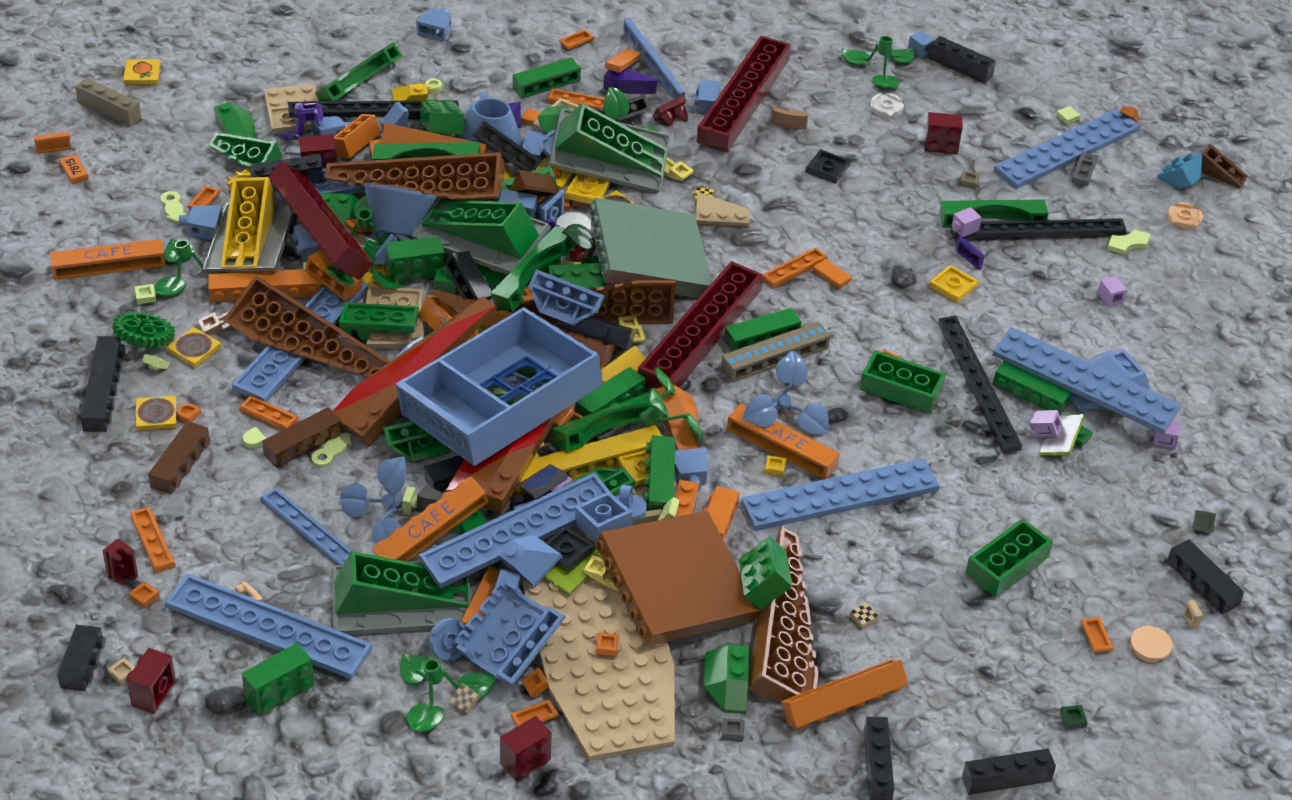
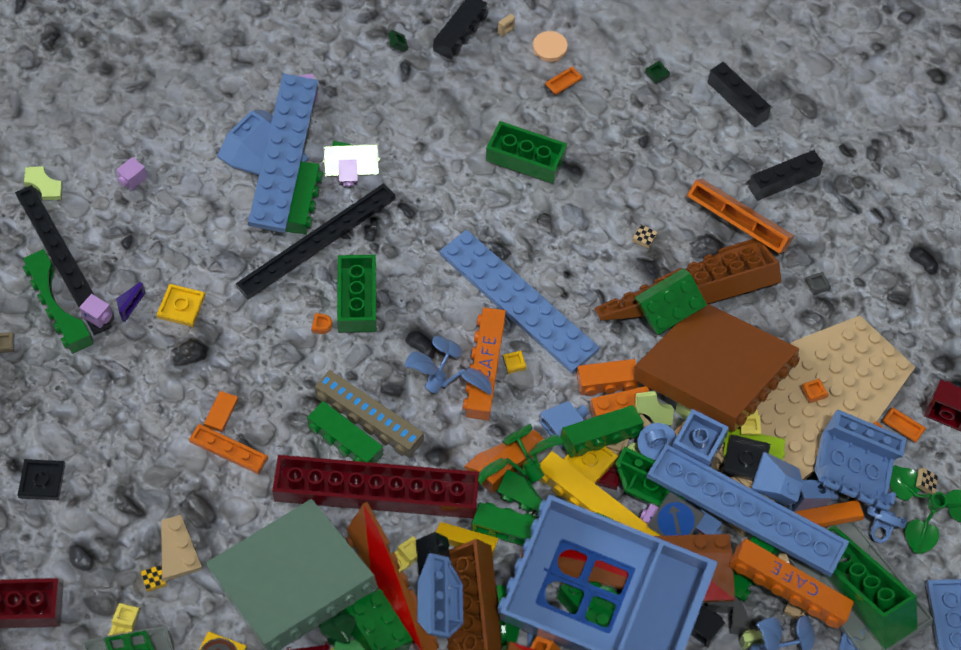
camera: 115 degrees left, 15 degrees up
green wedge [704,643,749,714] -> none

